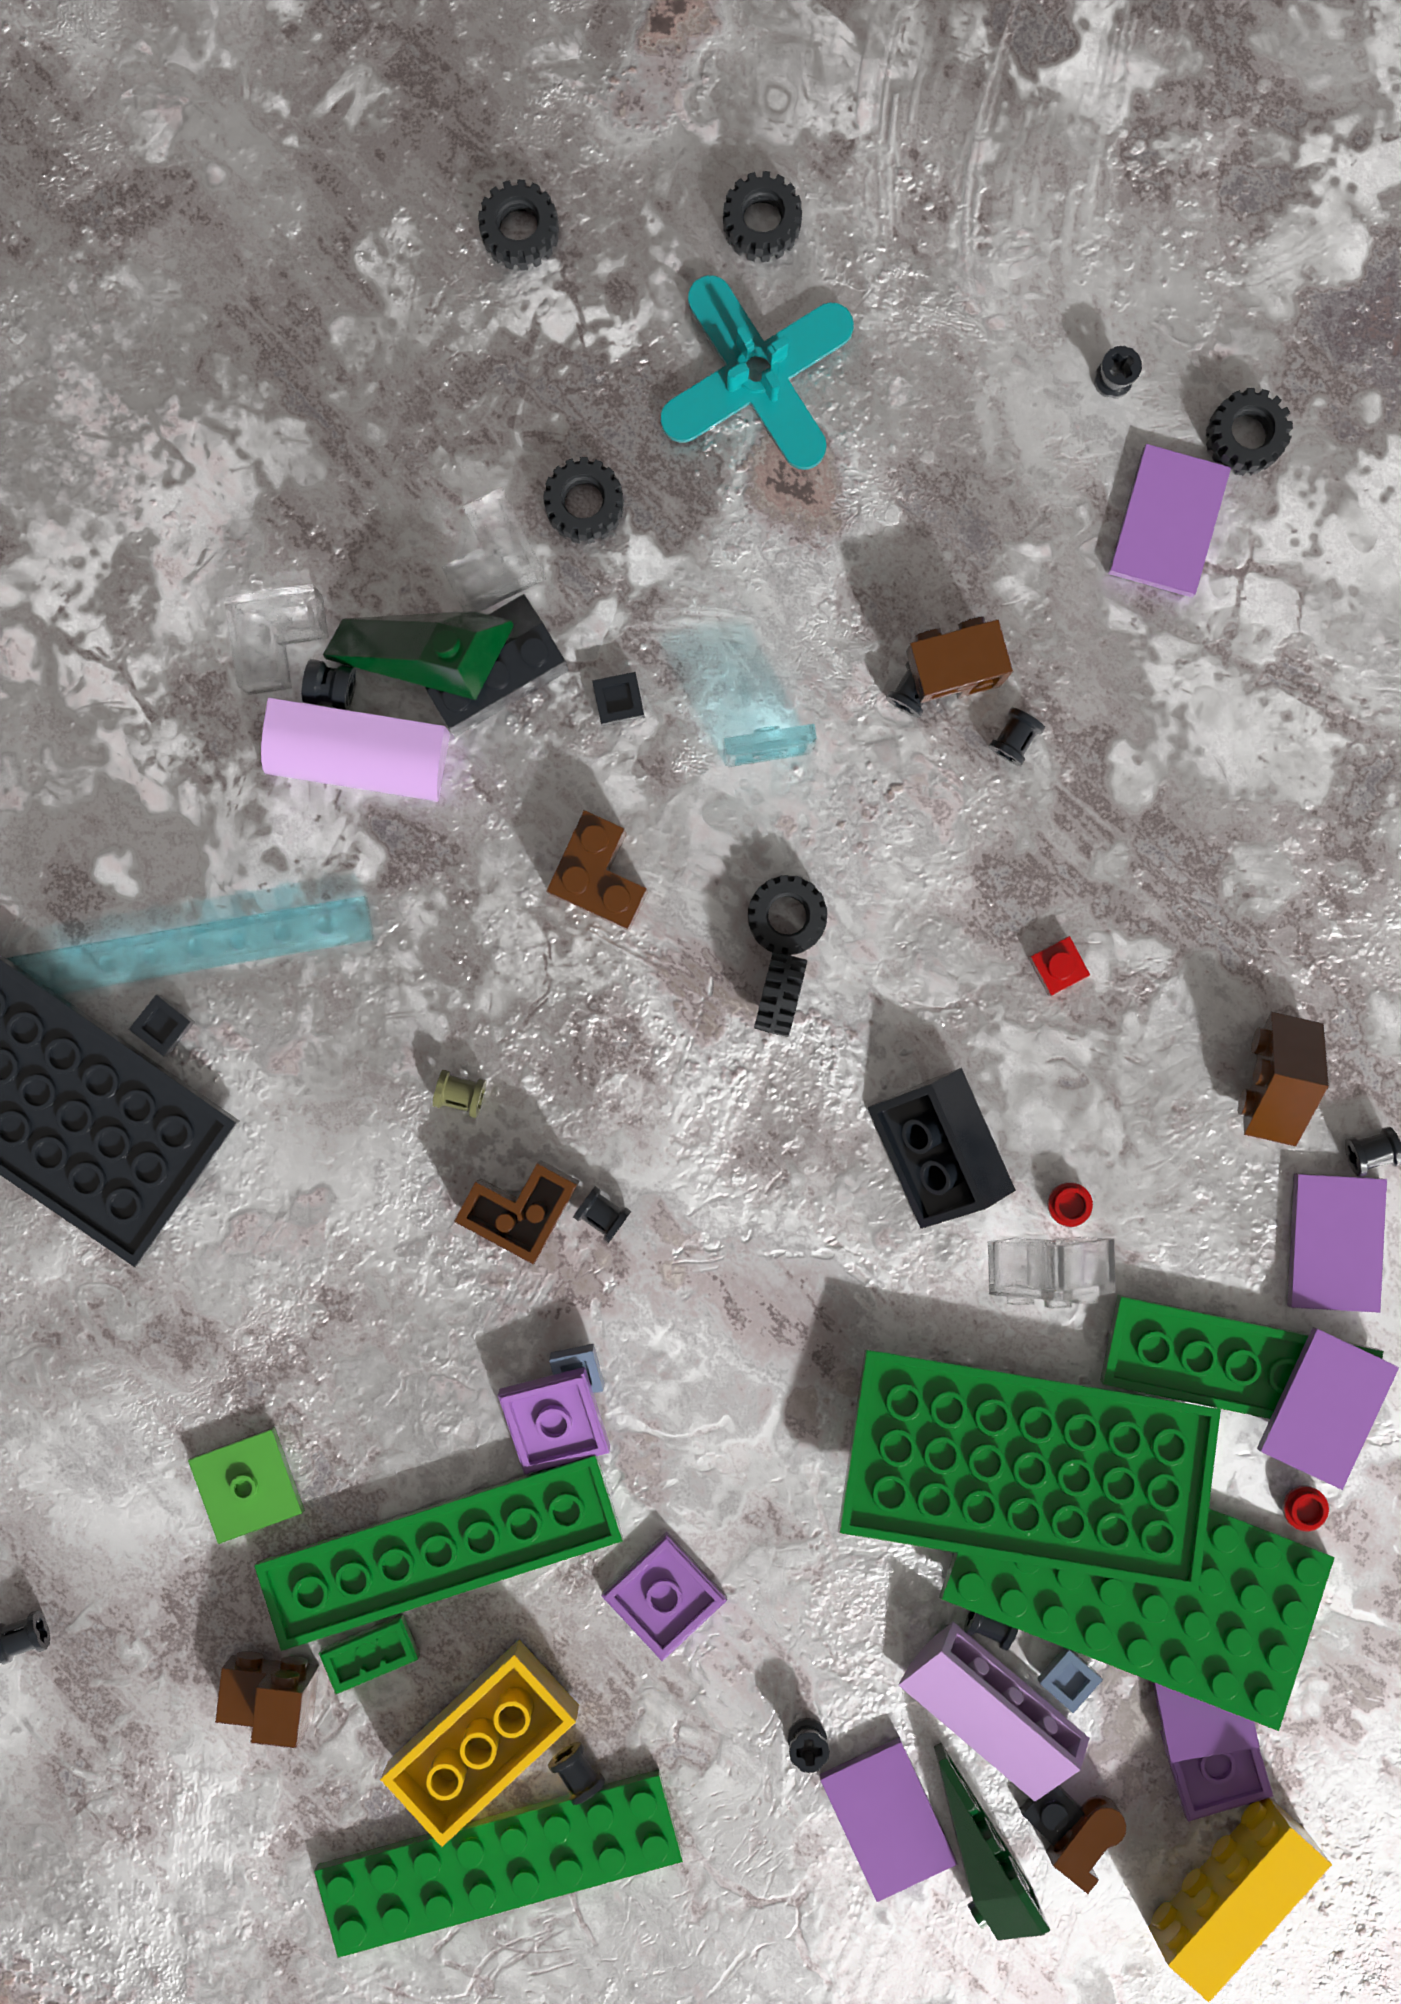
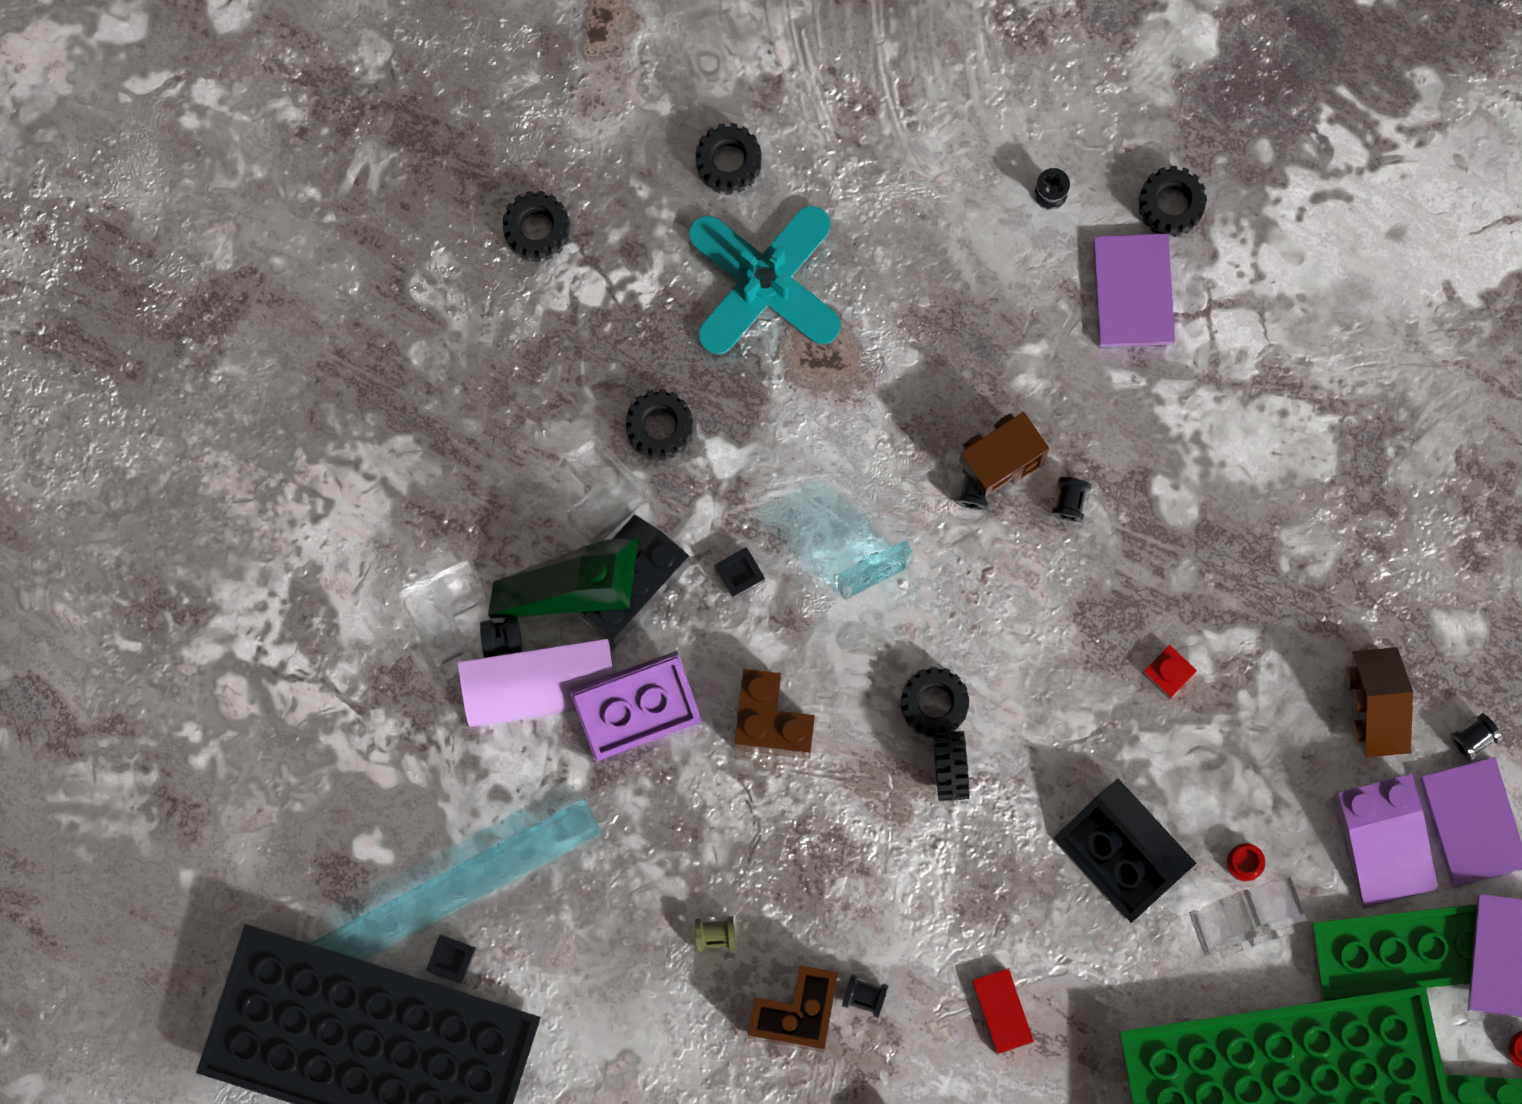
camera: 15 degrees left, 10 degrees down
none -> medium lavender tile [569,651,703,762]
none -> red tile [972,968,1034,1055]
none -> medium lavender slope [1331,773,1438,909]

